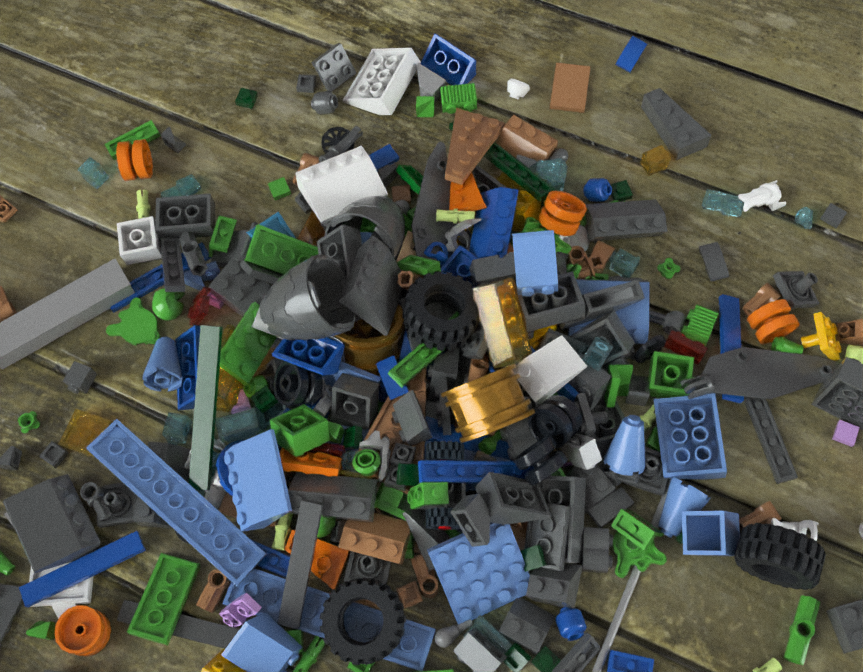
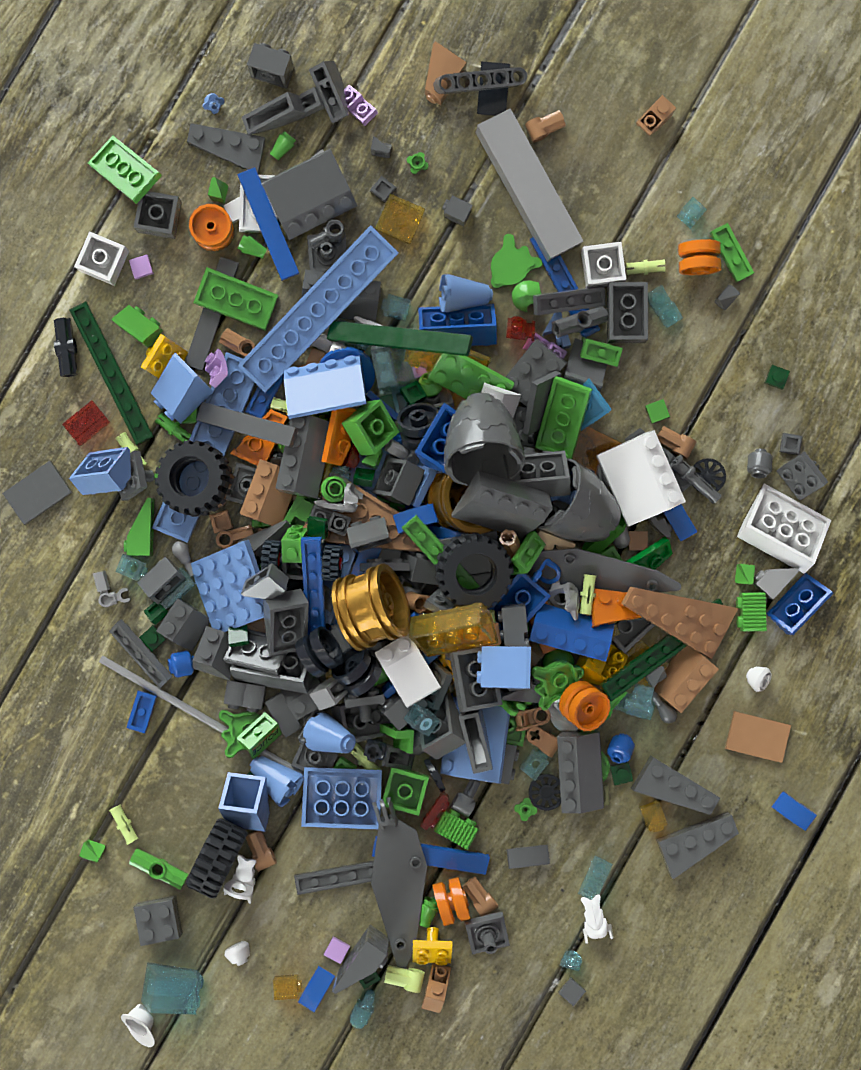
camera: 90 degrees right, 20 degrees up
none -> bright green cone [237,235,267,259]
none -> black piece [364,738,387,762]
none -> black wheel [528,774,561,811]
none -> dark grey wedge [631,755,720,815]

